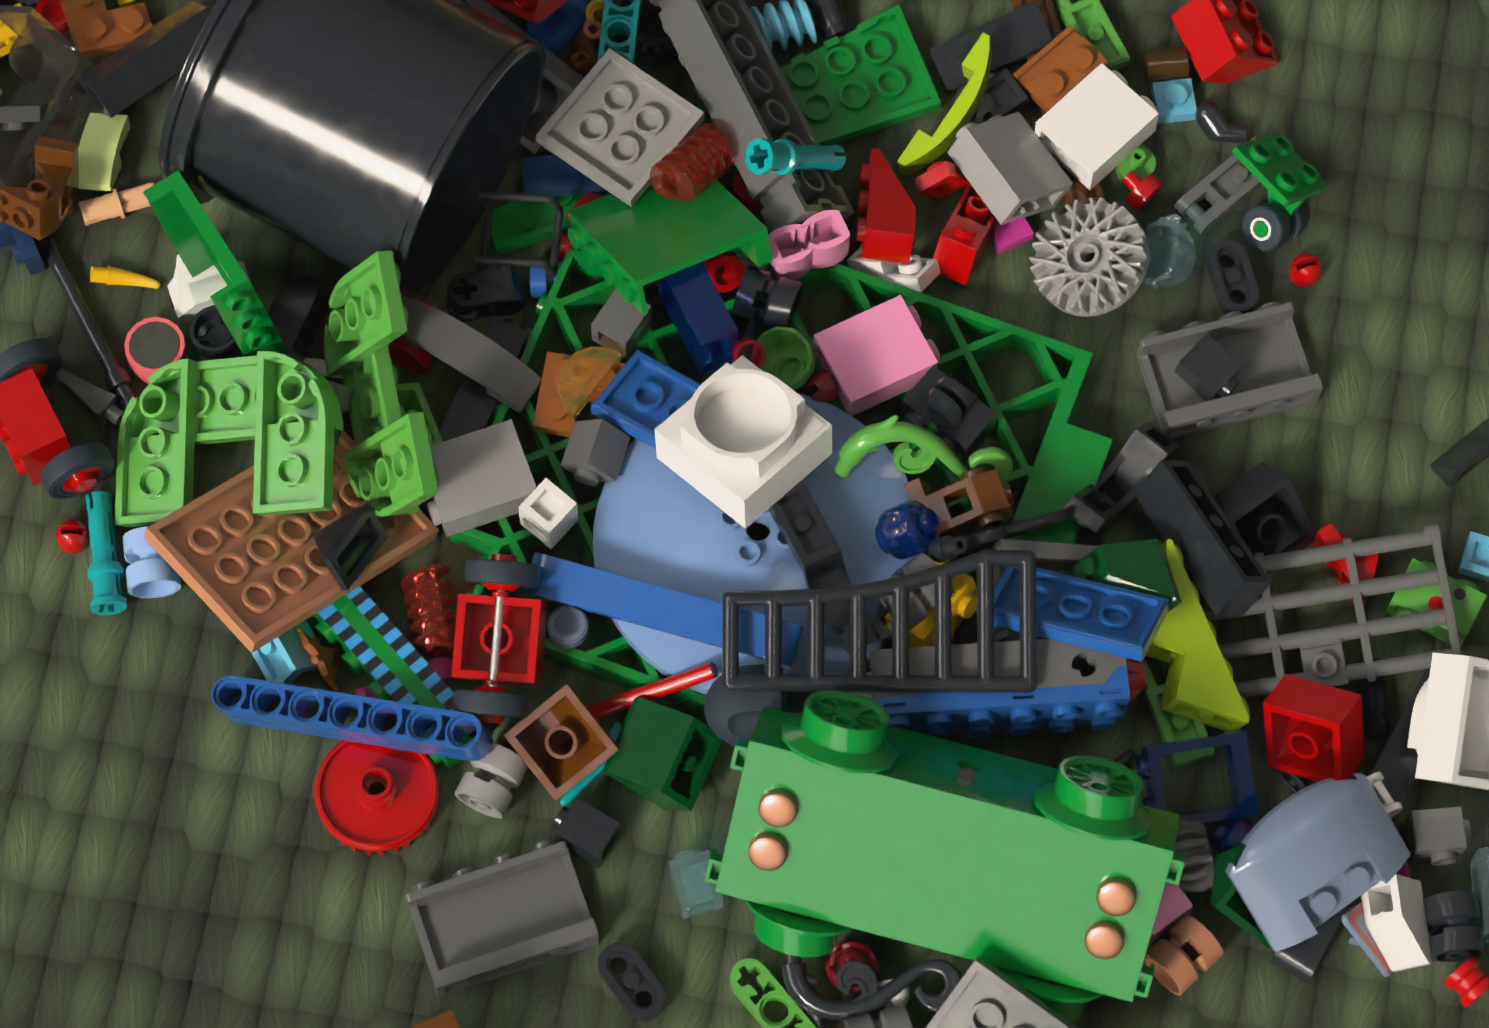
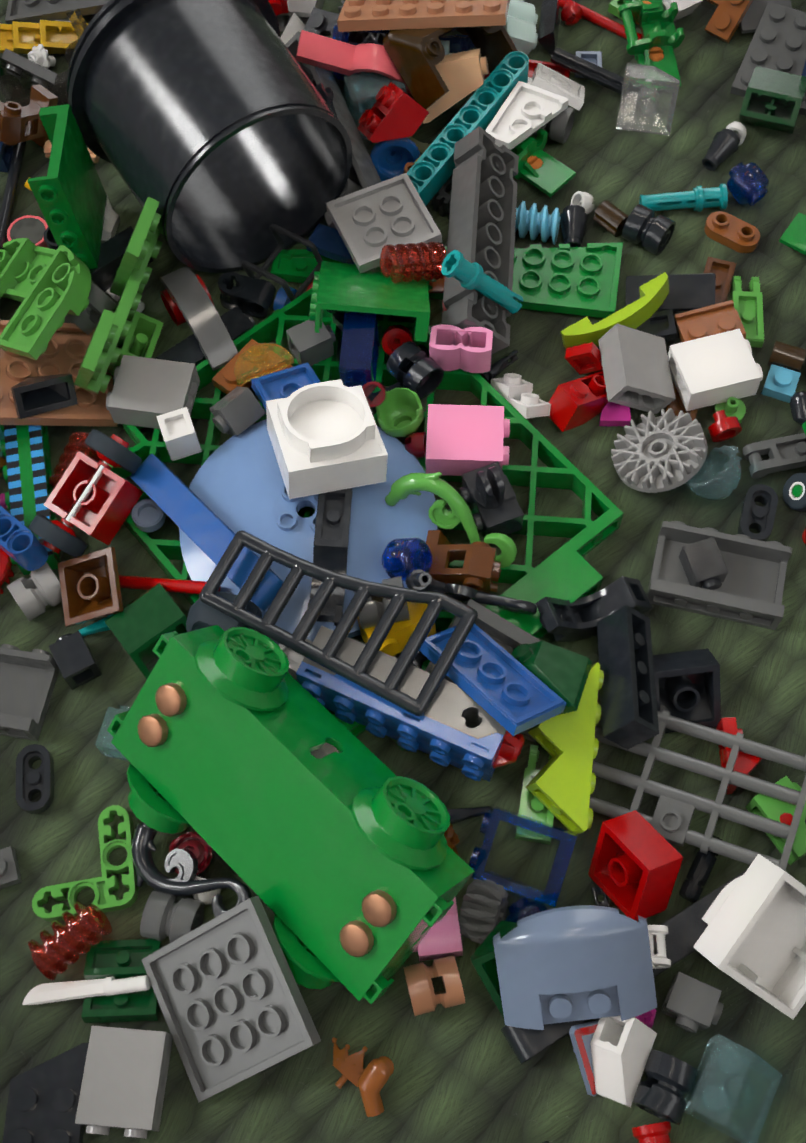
camera: 35 degrees right, 5 degrees down
red slope [855,148,916,264] -> none

